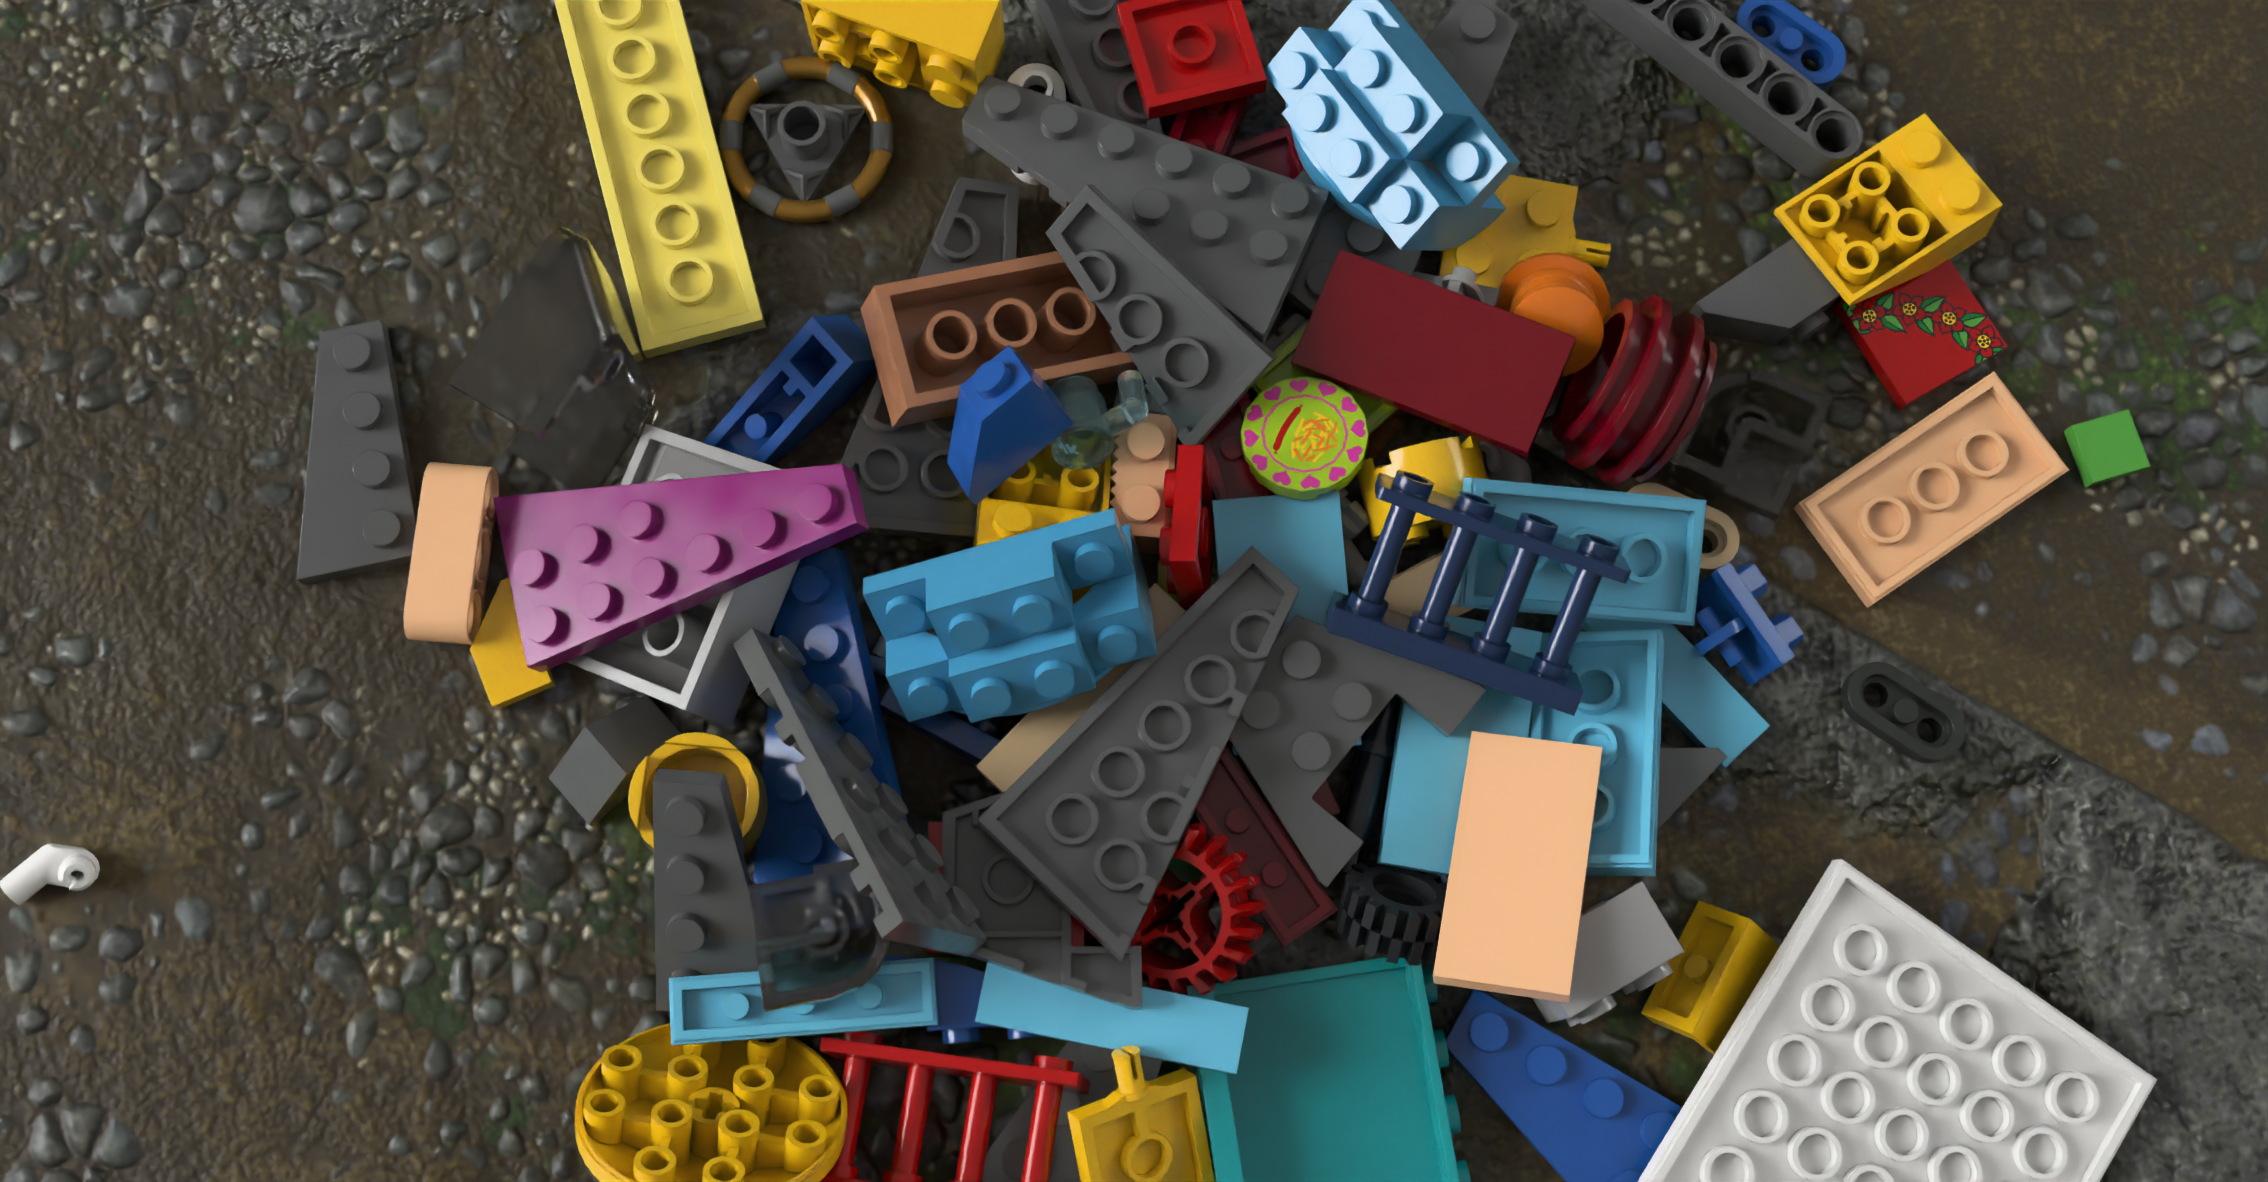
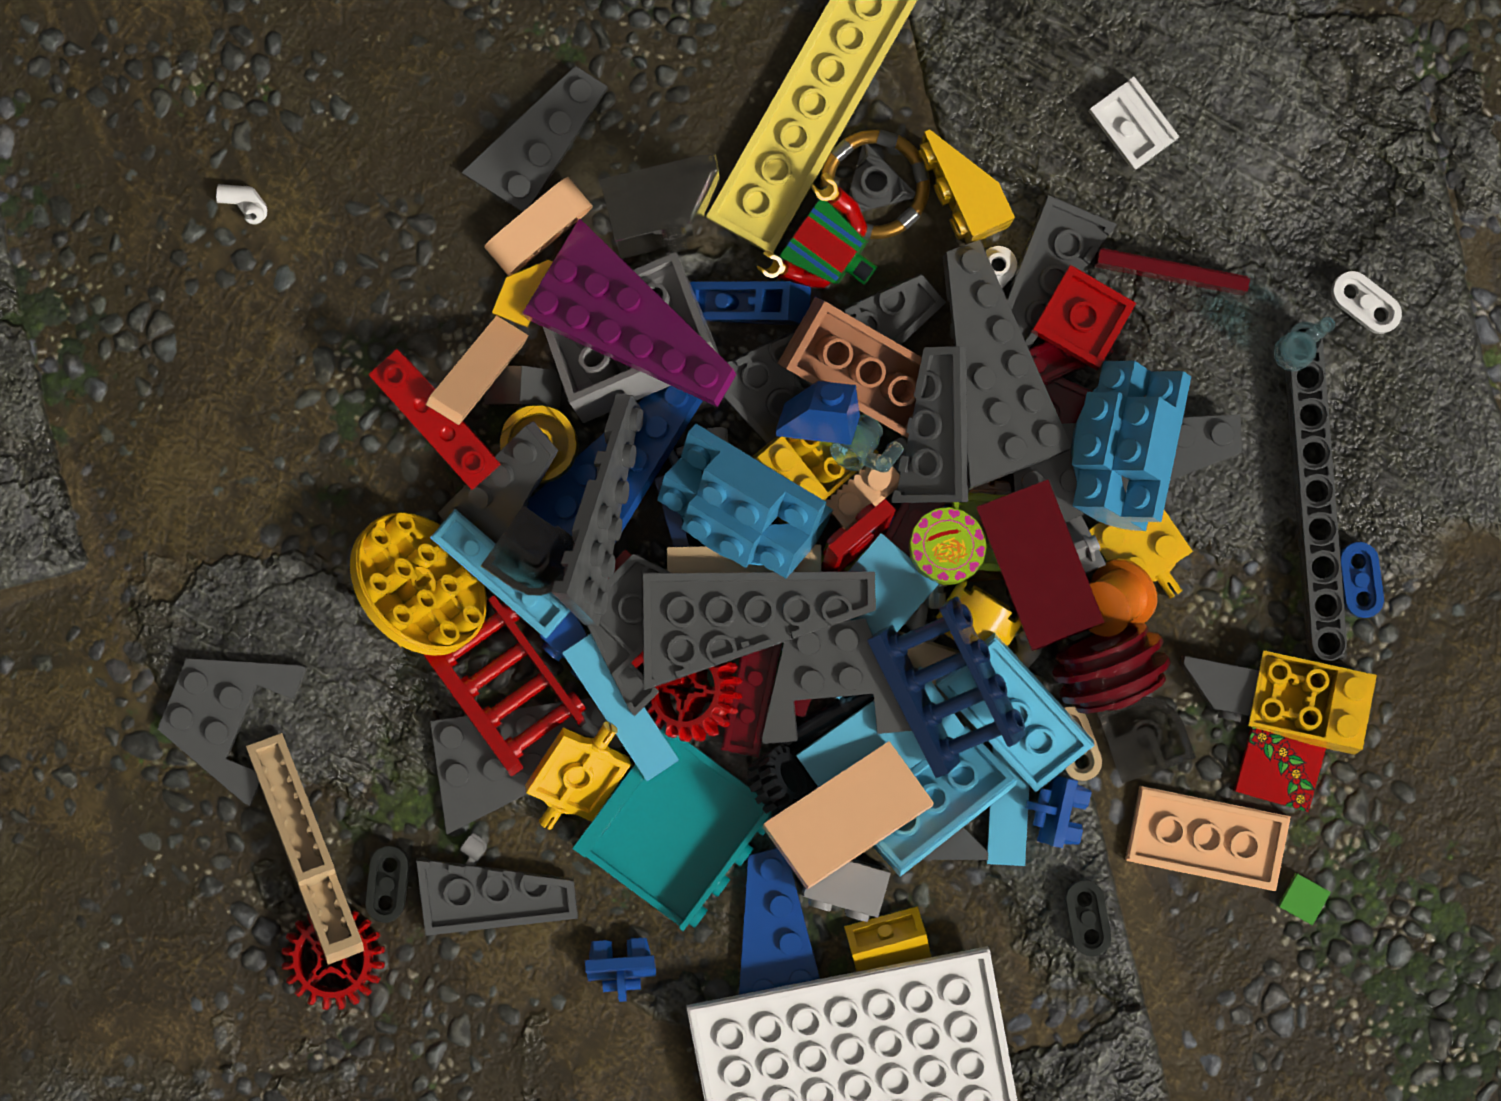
camera: 45 degrees right, 10 degrees up
none -> red fence [368,349,501,490]
none -> light nougat tile [426,315,529,425]
none -> torso [757,173,877,288]

